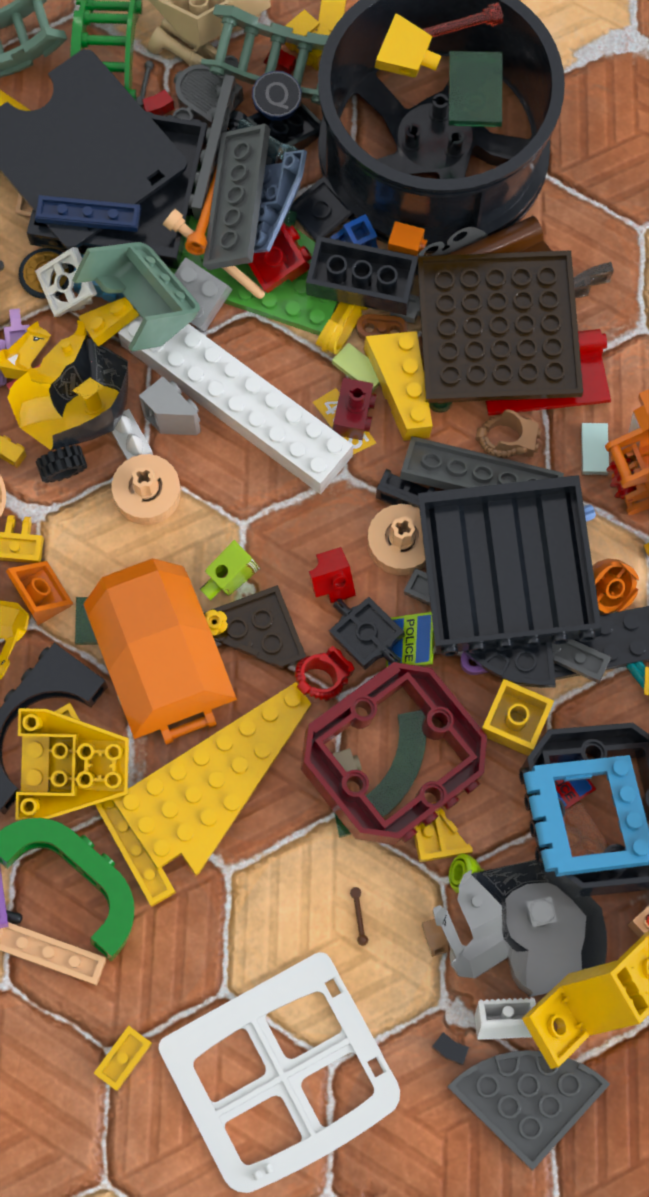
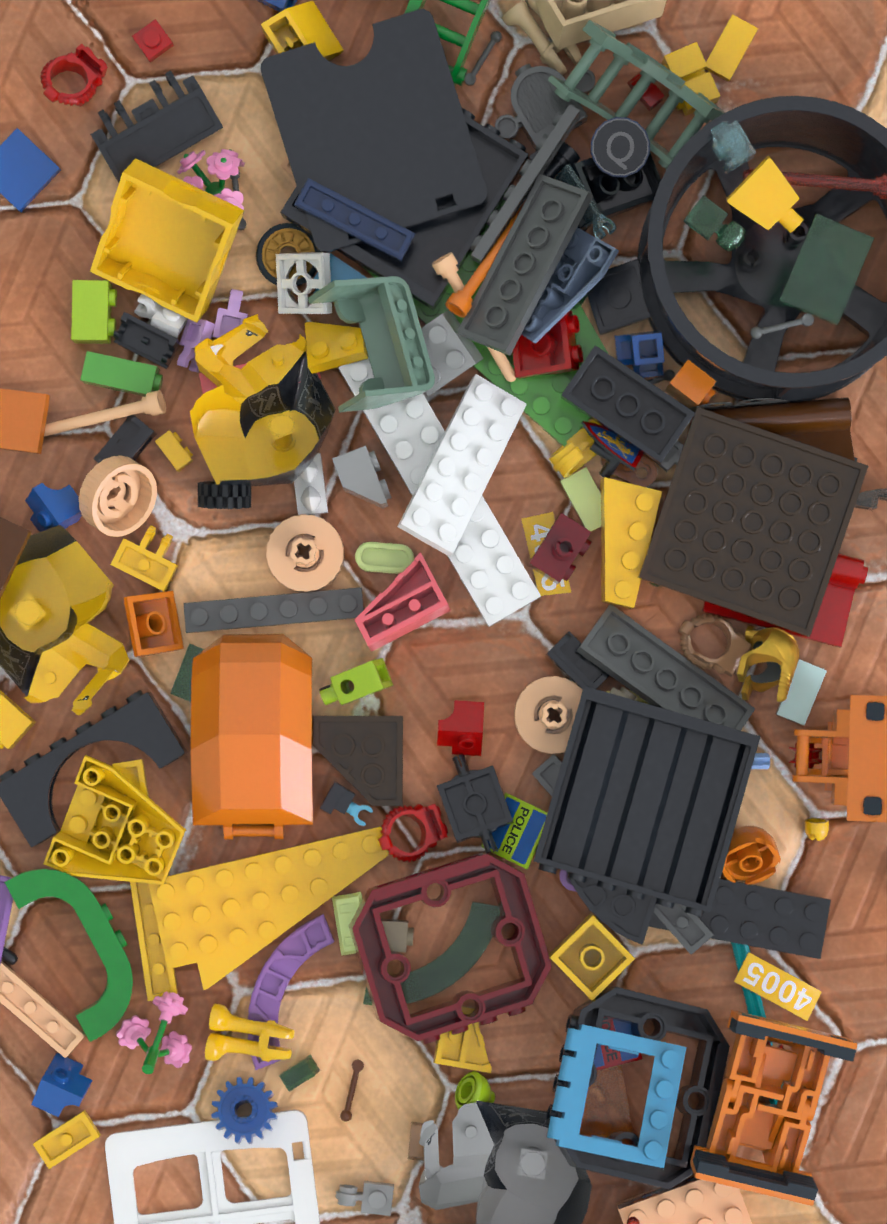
camera: 25 degrees right, 15 degrees up
red piece [142,89,175,116] -> none
yellow plate [205,609,228,635] -> none
none -> blue brick [31,1053,92,1117]
none -> bright pink plant [116,991,192,1074]
none -> dark grey plate [183,587,364,633]
none -> yellow piece [205,1003,294,1062]
none -> blue gear [211,1077,278,1144]
none -> medium lavender tile [248,914,335,1070]
none -> clear green piece [279,1055,320,1092]
none -> black piece [320,781,373,826]
none -> yellowish green tile [332,892,362,956]
none -> light grey plate [335,1181,394,1216]
none -> coral wedge [354,552,451,652]
none -> yellowish green tile [355,542,414,574]
none -> white plate [397,374,527,556]
none -> shield [581,421,643,478]
none -> clear green plate [684,195,746,252]
none -> clear light blue brick [710,120,756,174]
none -> pearl gold piece [737,625,799,702]
none -> dark grey hinge [750,313,814,339]

